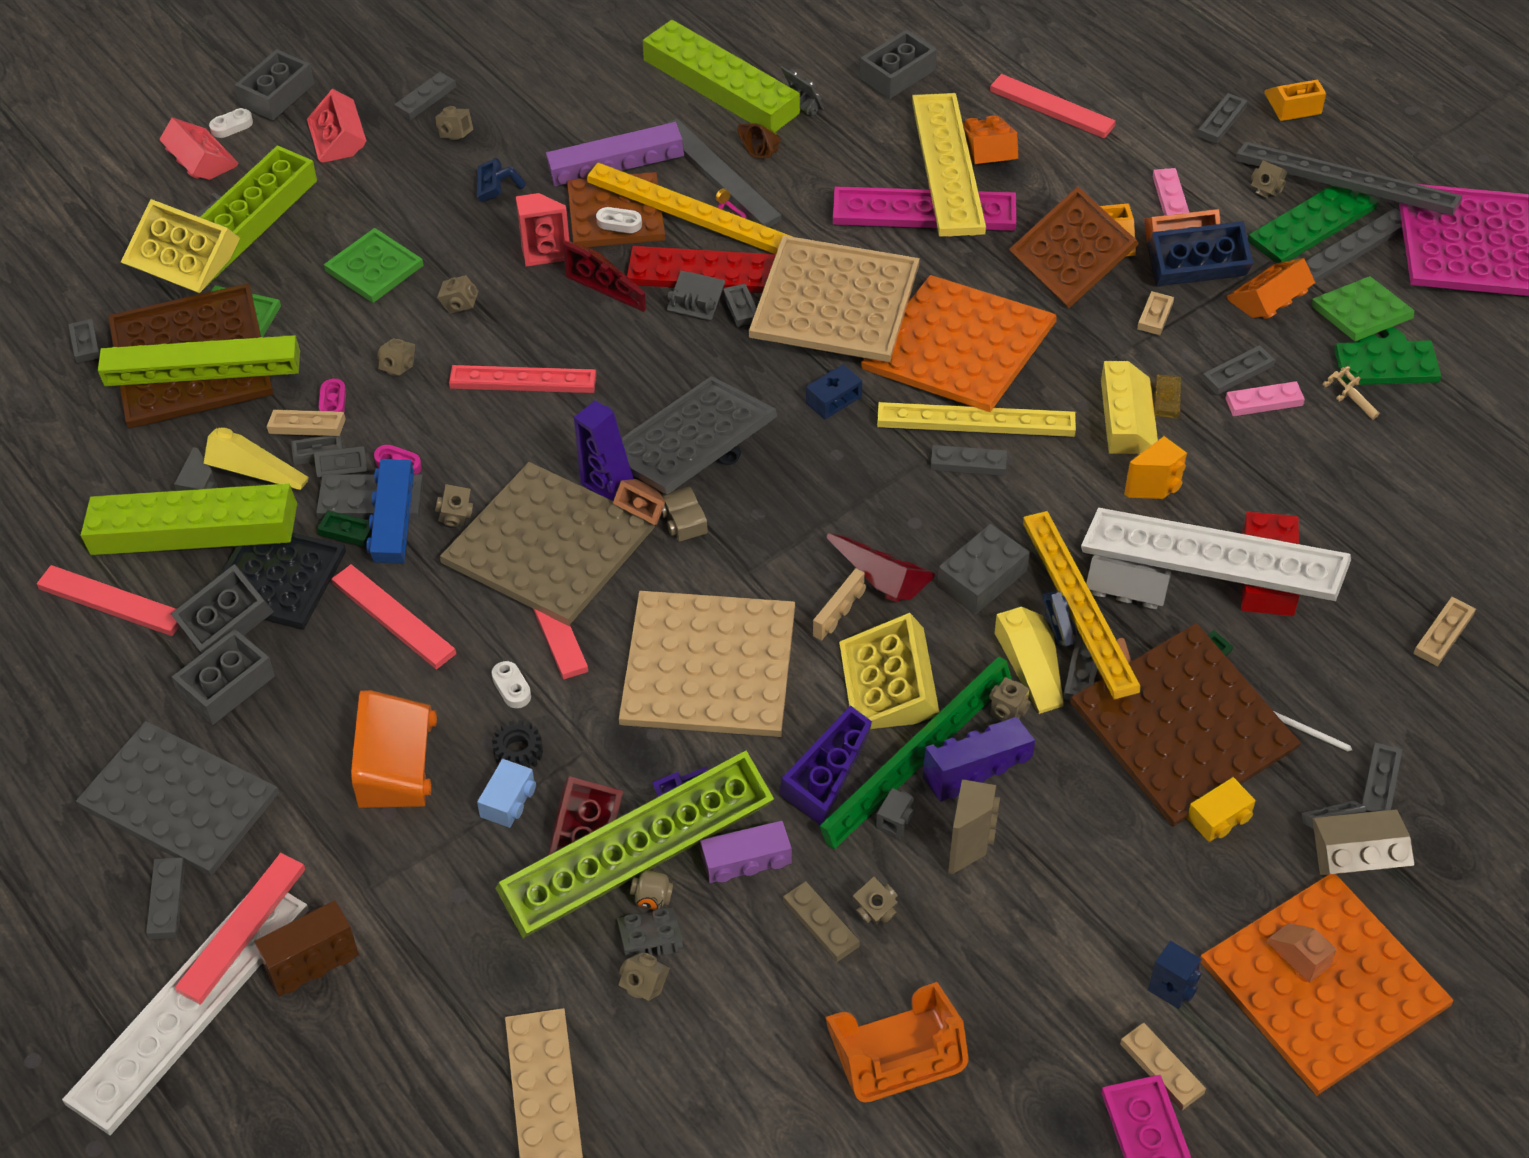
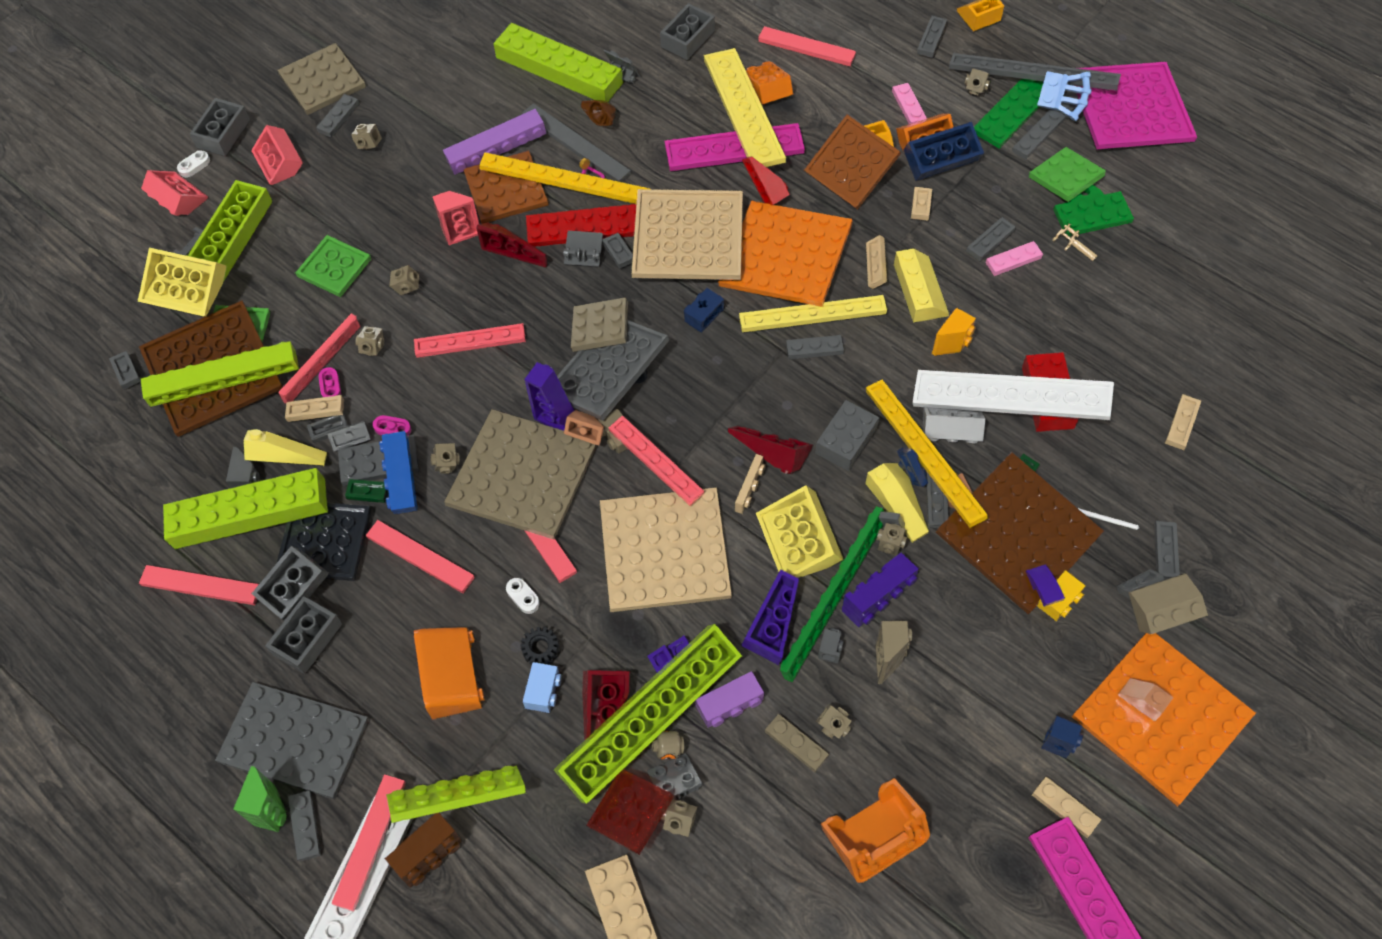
camera: 10 degrees left, 10 degrees up
dark blue plate [477,158,526,202] -> none
white plate [596,207,642,233] -> none
clear yellow plate [1154,374,1181,418] -> none
orange slope [1226,258,1315,319] -> none
none -> bright green slope [233,766,286,832]
none -> dark tan plate [277,43,366,115]
none -> coral tile [278,314,360,403]
none -> lime plate [386,766,526,823]
none -> dark tan plate [571,297,628,352]
none -> clear red plate [586,769,674,855]
none -> coral tile [608,416,704,506]
none -> slope [742,156,790,205]
none -> tan plate [866,235,887,289]
none -> dark grey tile [879,511,905,528]
none -> dark purple slope [1026,565,1065,606]
none -> light blue plate [1037,71,1092,121]

